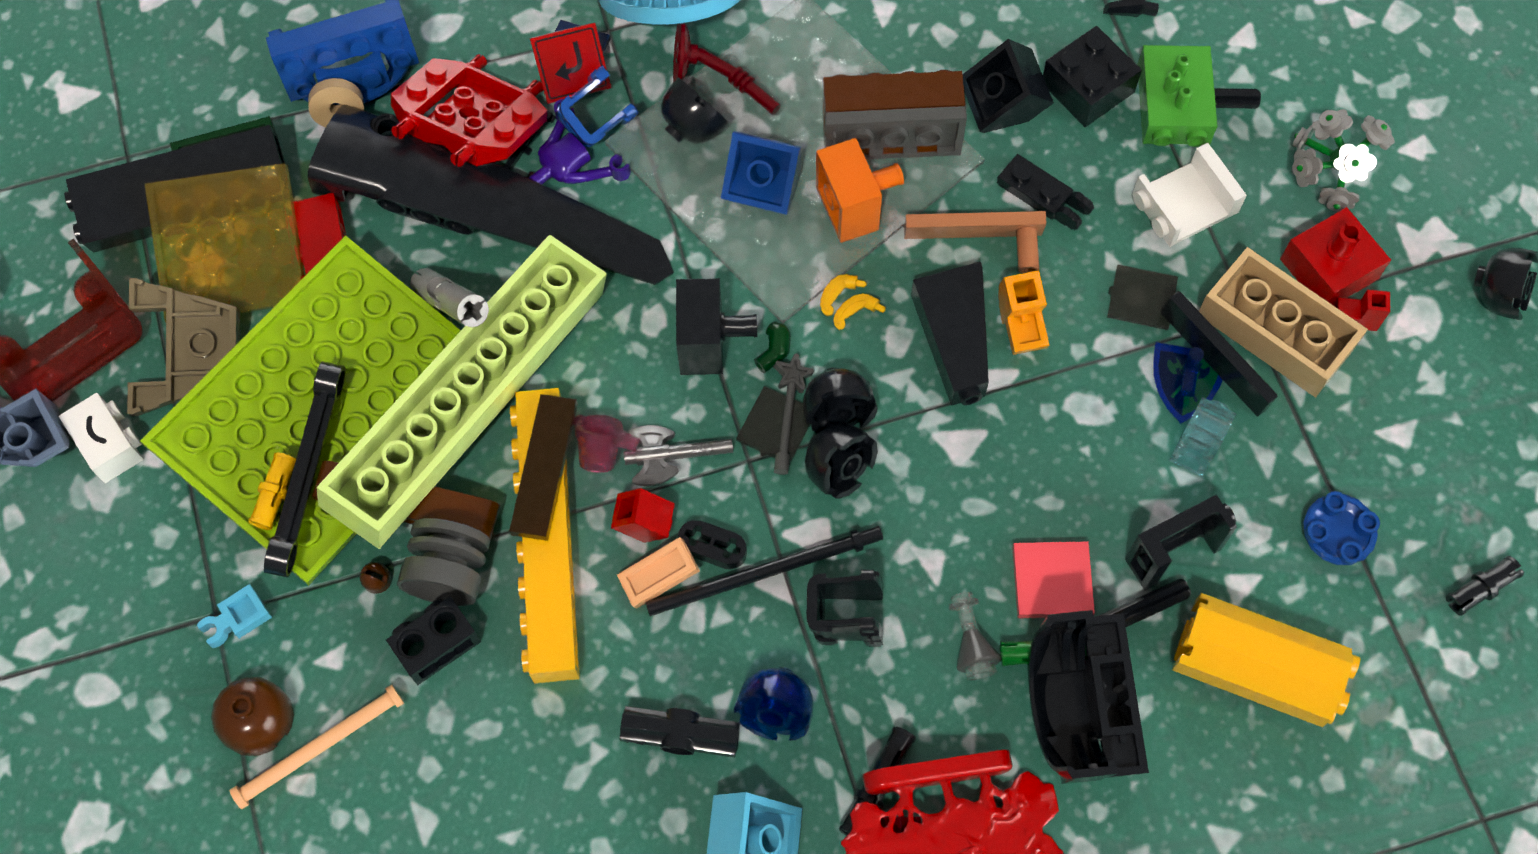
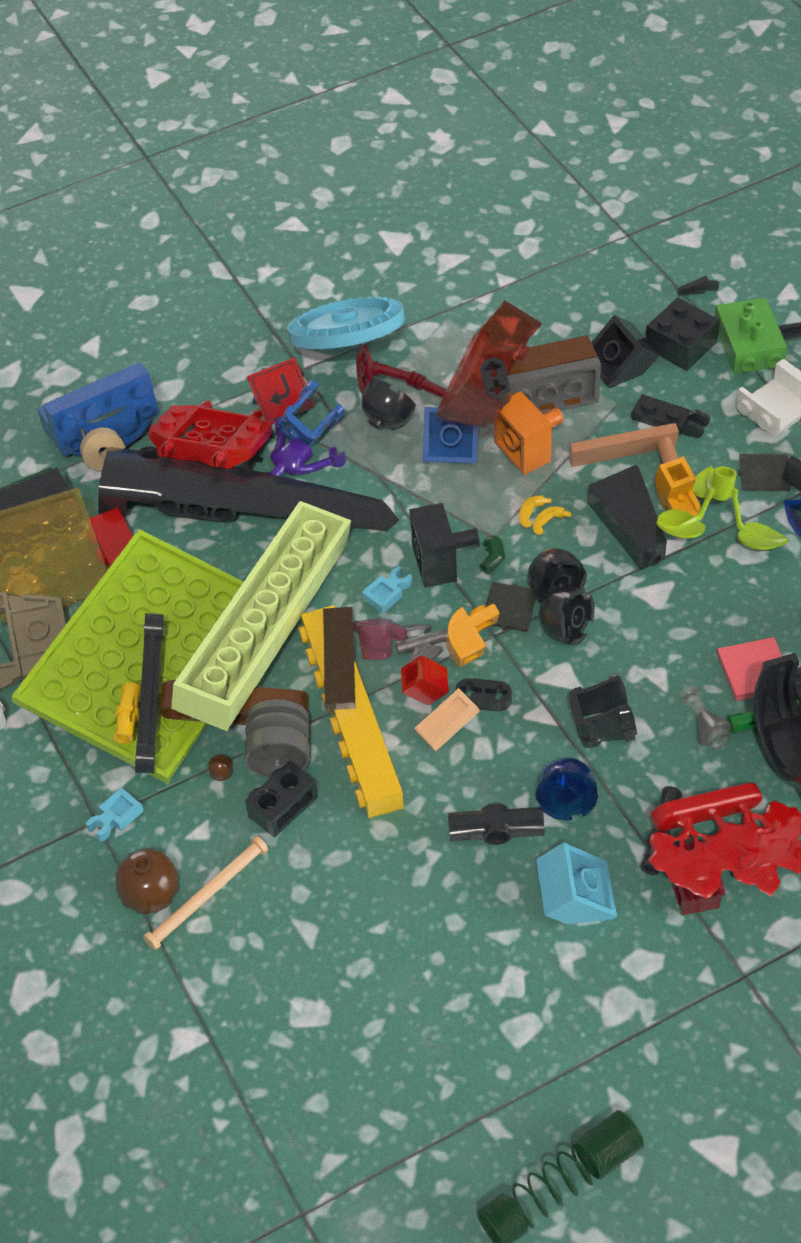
camera: 10 degrees left, 15 degrees down
light grey piece [410,268,489,327] -> none
black bar [645,526,883,616] -> none
dark grey piece [773,353,814,475] -> none
none -> medium azure plate [362,566,412,614]
none -> clear red windscreen [435,300,542,427]
none -> light orange brick [445,604,500,668]
none -> black beam [480,358,511,407]
none -> lime plant [656,466,789,550]

